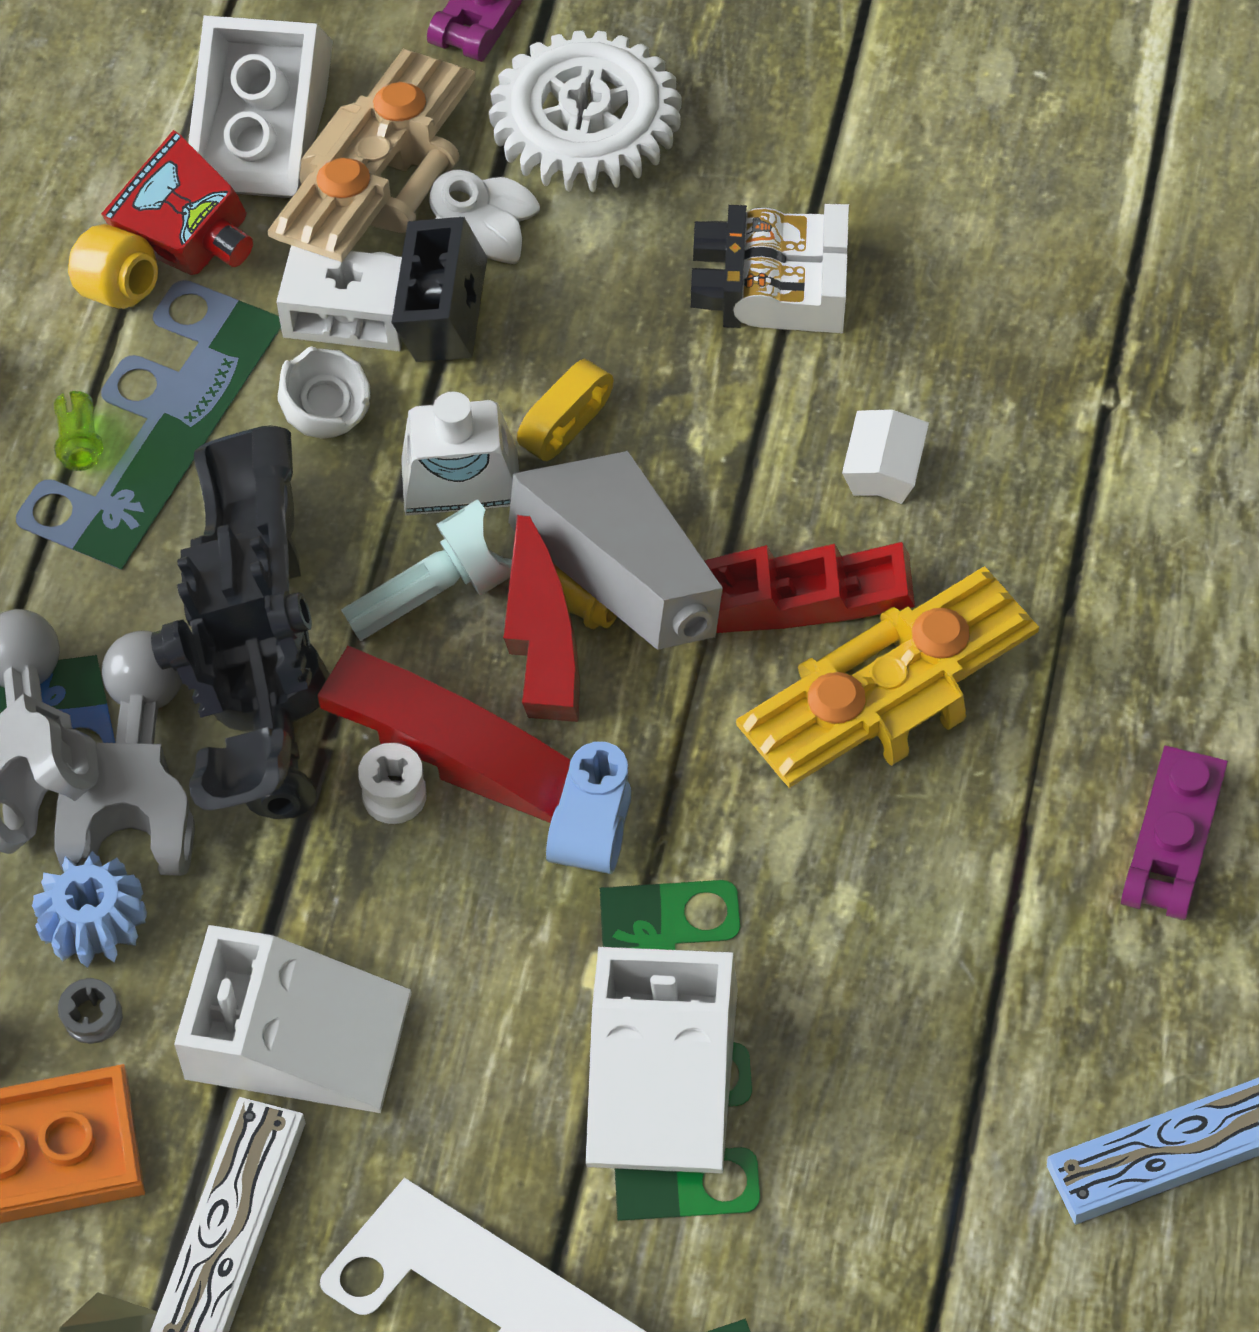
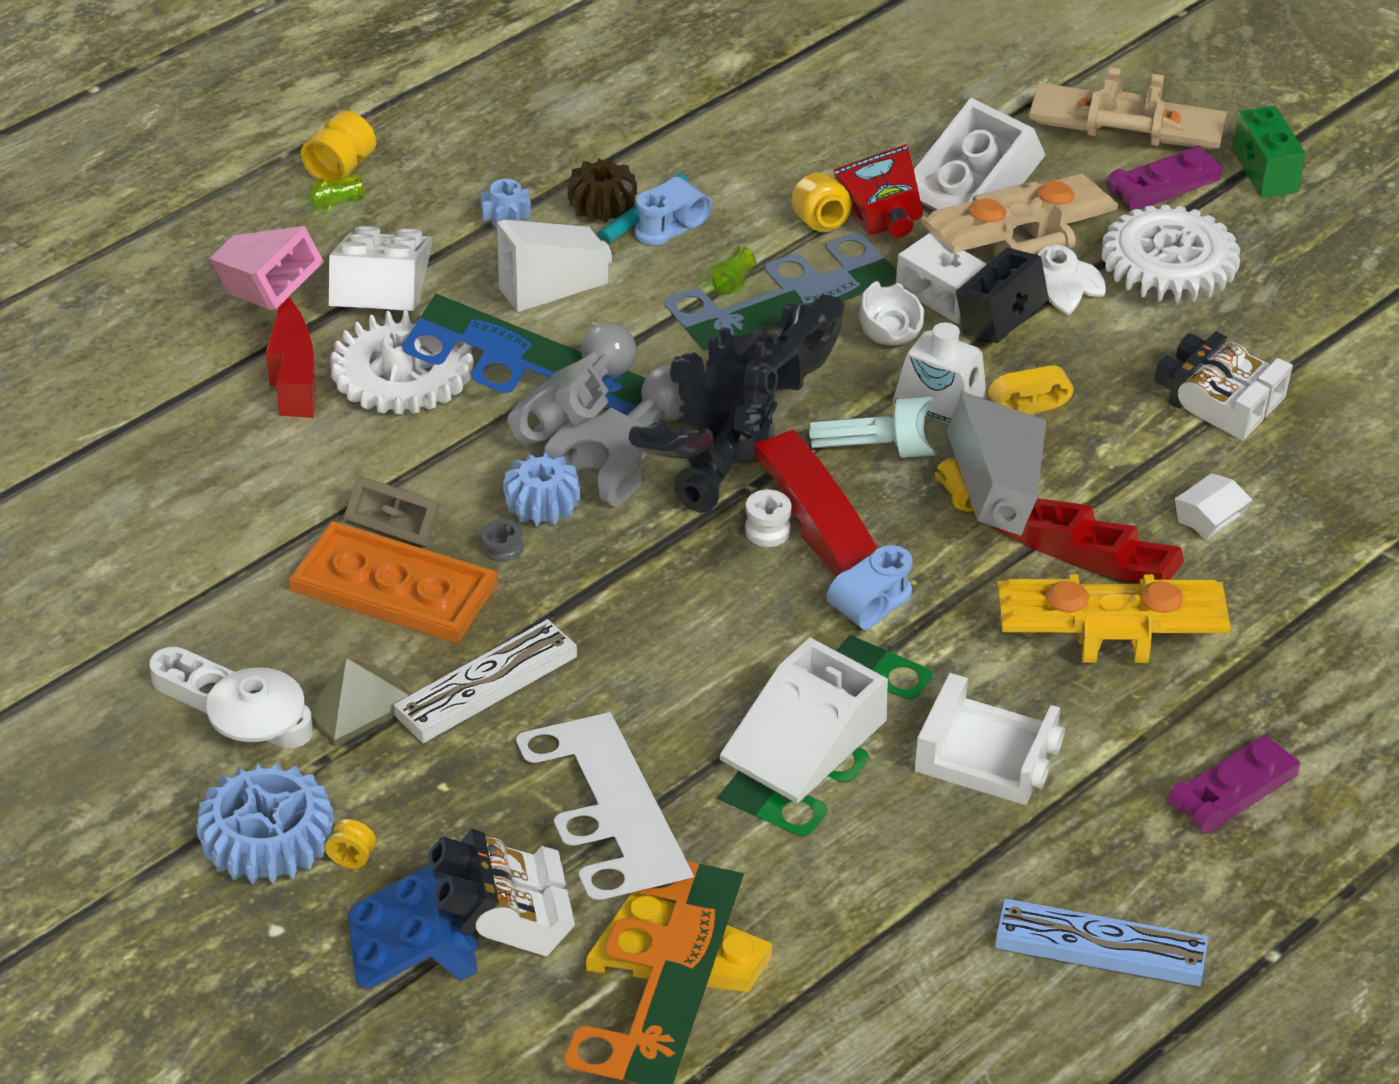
camera: 30 degrees right, 15 degrees down
white slope [174,925,411,1113] -> none
red slope [503,515,580,722] -> none
none -> white panel [915,673,1065,805]

